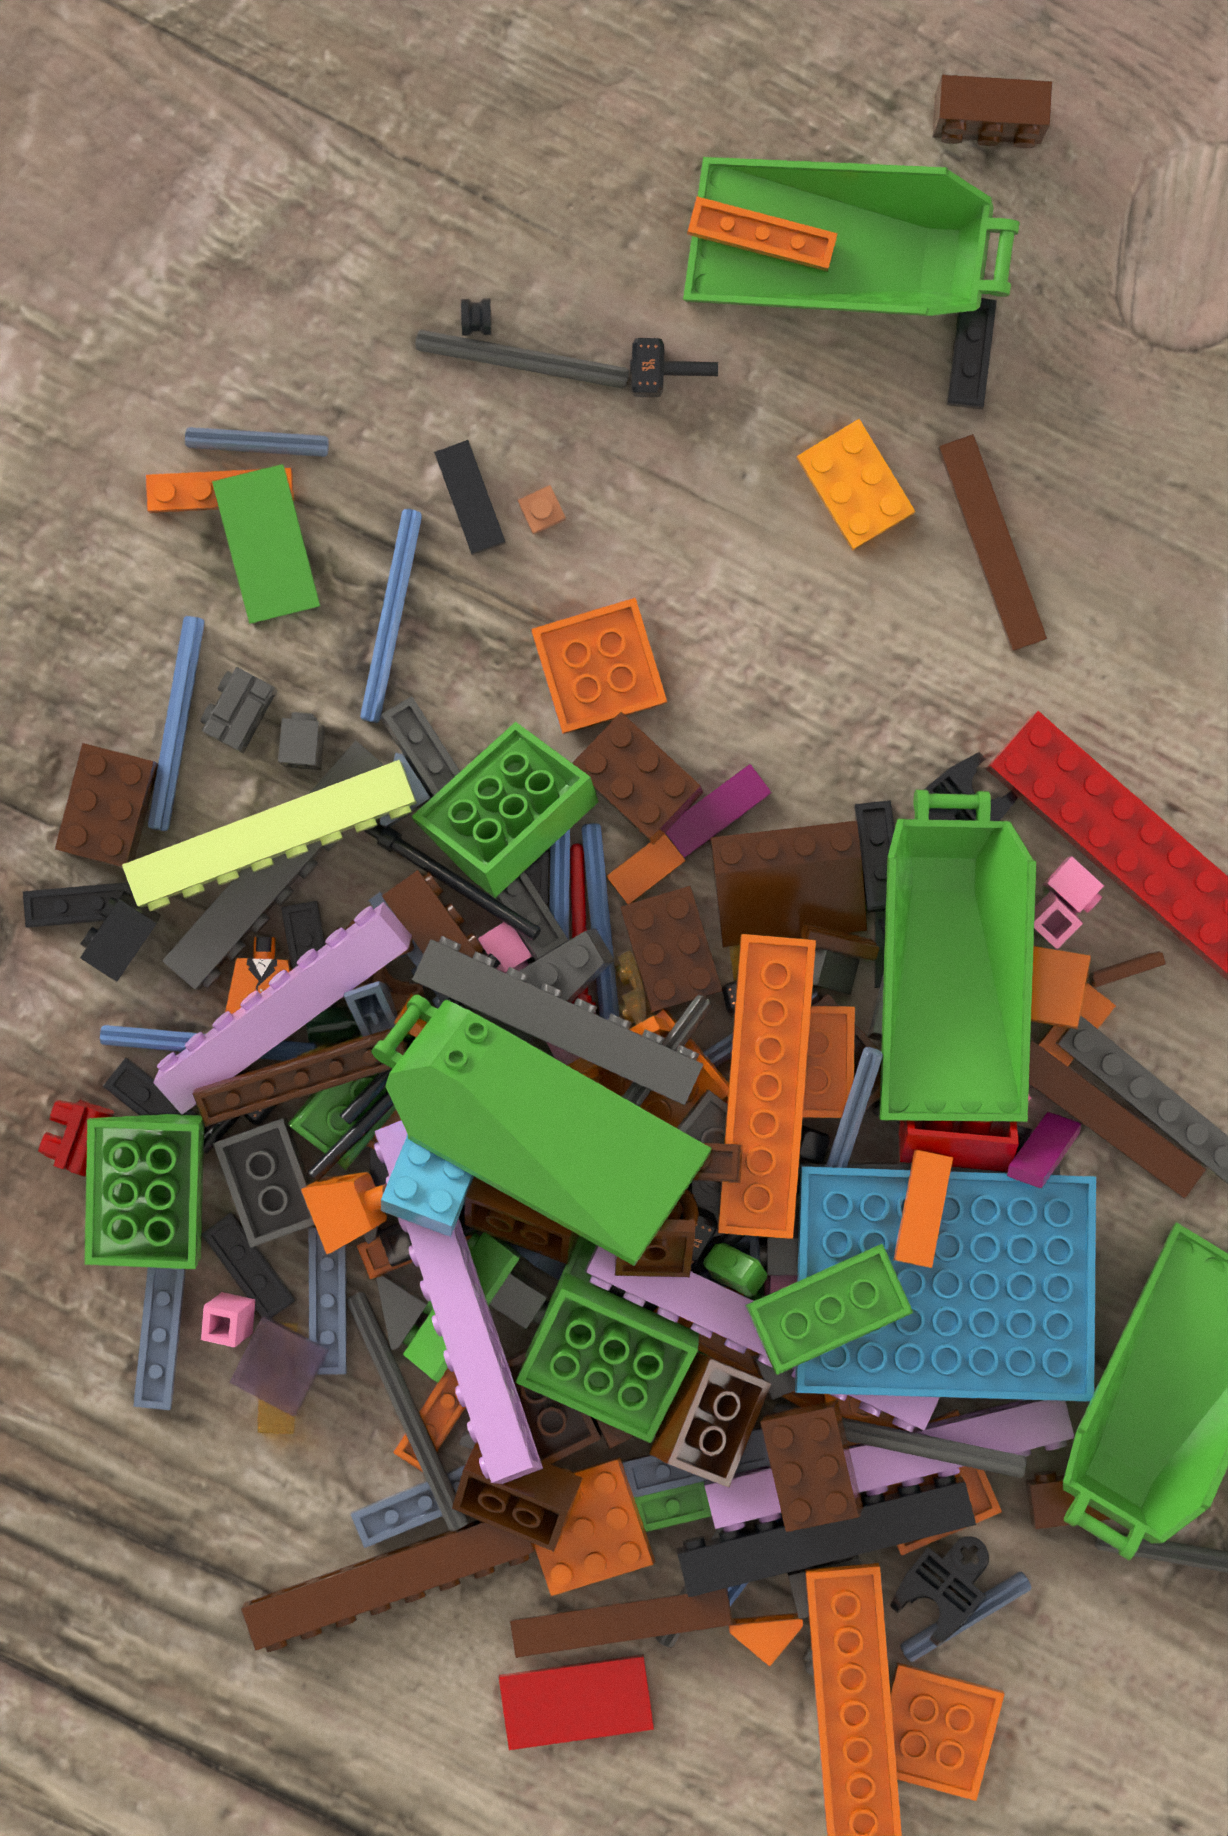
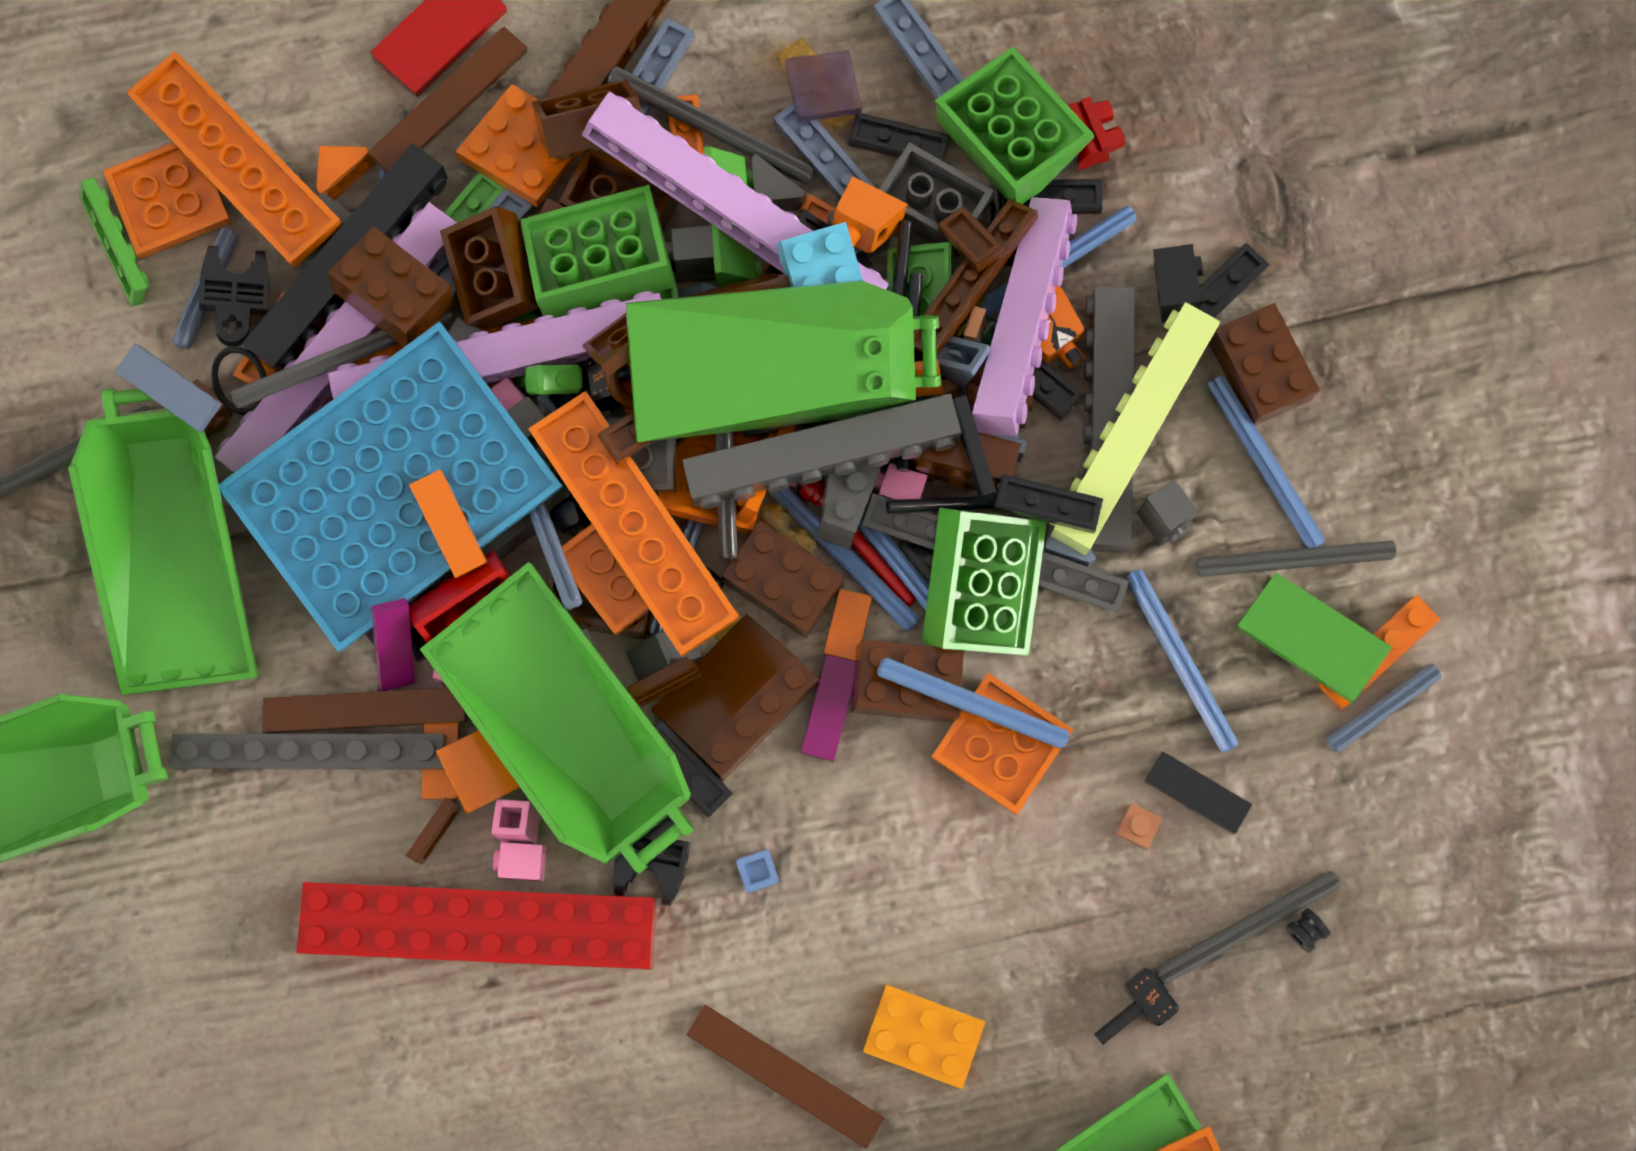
camera: 140 degrees right, 10 degrees down
dark grey brick [200,667,278,754] -> none
bright pink brick [201,1292,255,1347] -> none
bright green tile [745,1244,913,1375] -> none
none -> bright green plate [79,177,149,307]
none -> sand blue tile [115,343,222,432]
none -> black tyre [211,346,267,415]
none -> medium blue plate [736,849,780,894]
none -> medium blue axle [877,658,1069,748]
none -> reddish brown tile [937,206,1005,273]
none -> black tile [953,395,996,503]
none -> nougat tile [964,306,987,343]
none -> black tile [994,474,1103,534]
none -> dark grey axle [1196,540,1396,577]

